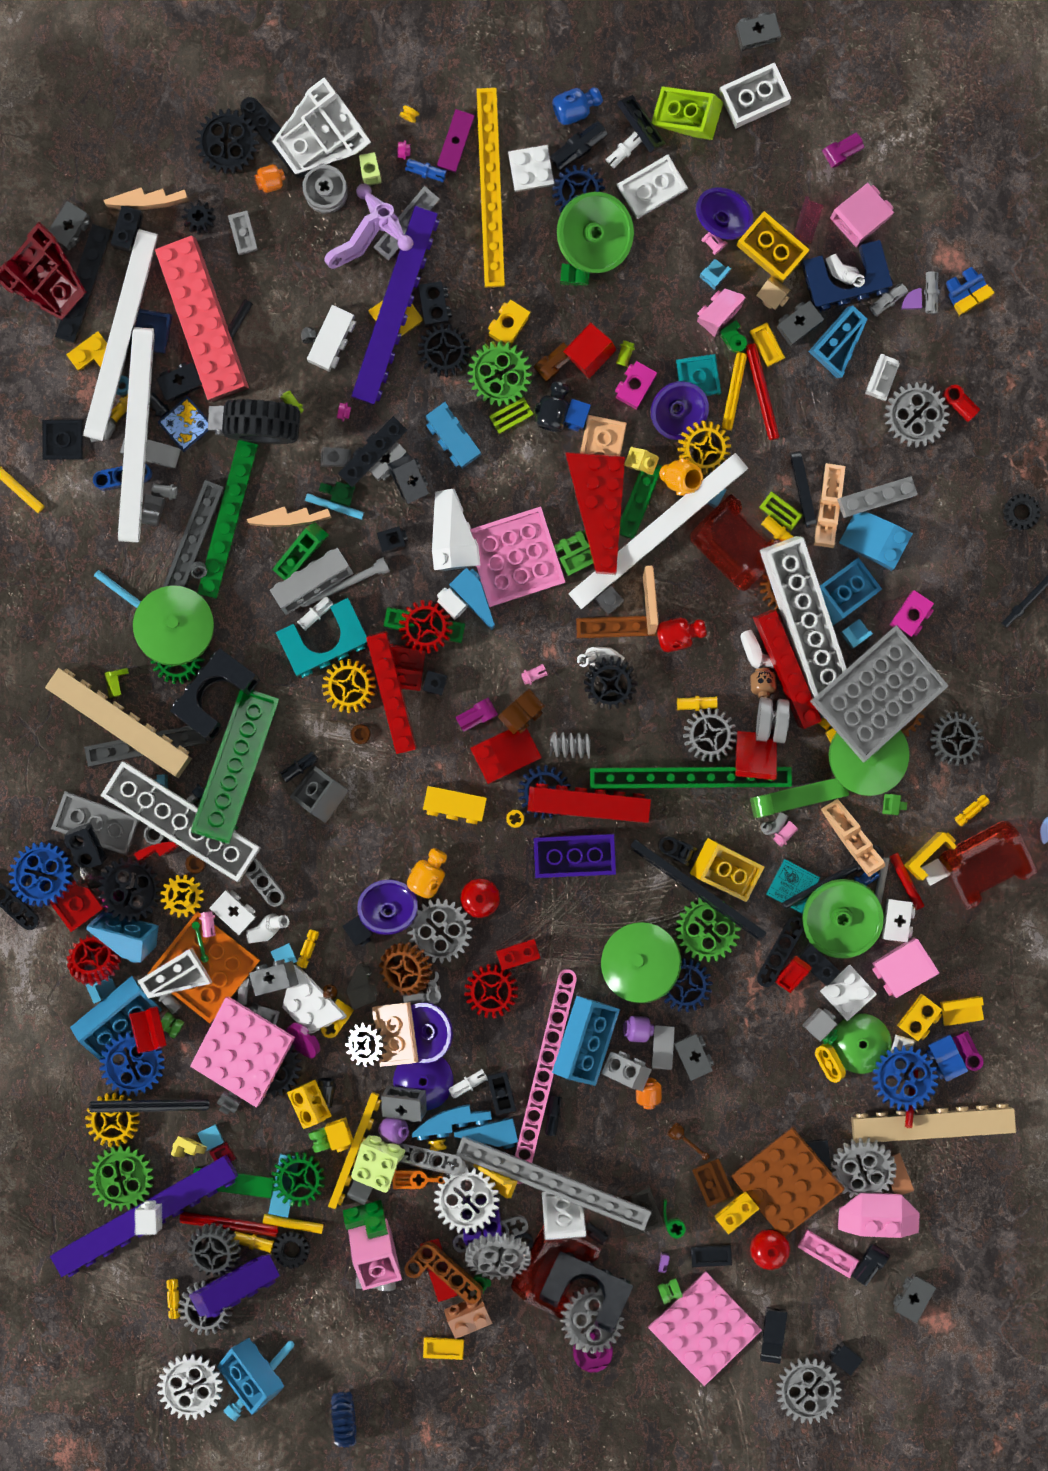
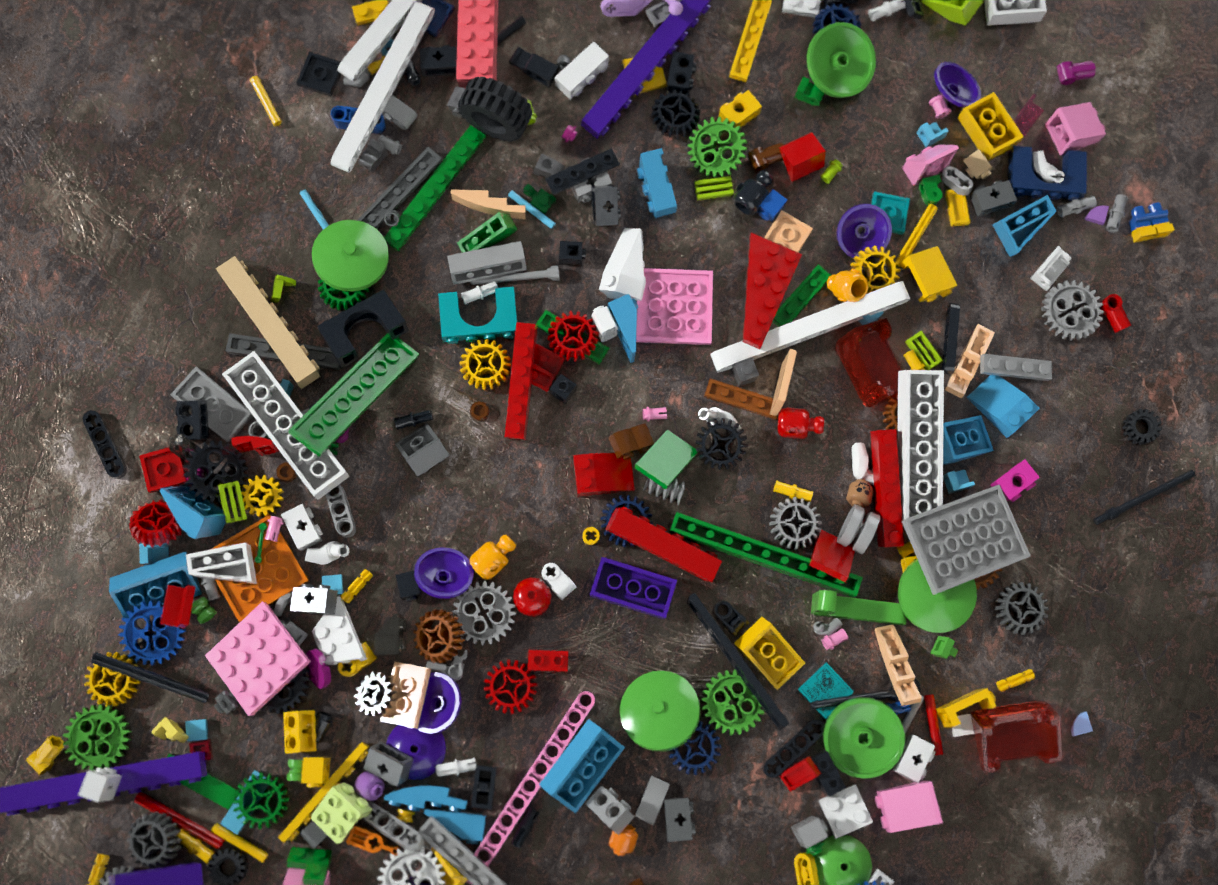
camera: 10 degrees right, 10 degrees down
blue gear [8,842,74,908] -> none
tile [158,396,210,452] -> none
reddish brown hinge [322,984,338,1000] -> none
yellow brick [423,786,487,824] -> none
magenta piece [455,697,498,732] -> none
bright green plate [554,530,593,576] -> none
dark pink brick [615,361,657,410] -> none
white tile [617,155,688,220] -> none
medium lavender head [623,1016,654,1043] -> none
light yellow bracket [624,447,659,475] -> none
red axle [746,343,779,440] -> none
yellow brick [897,994,943,1041] -> none
yellow panel [940,996,984,1026] -> none
none -> yellow piece [26,735,64,776]
none -> lime tile [218,481,247,524]
none -> black piece [509,47,559,88]
none -> white piece [542,563,577,600]
none -> tile [634,430,698,490]
none -> yellow panel [900,246,957,303]
none -> light grey beam [941,167,973,196]

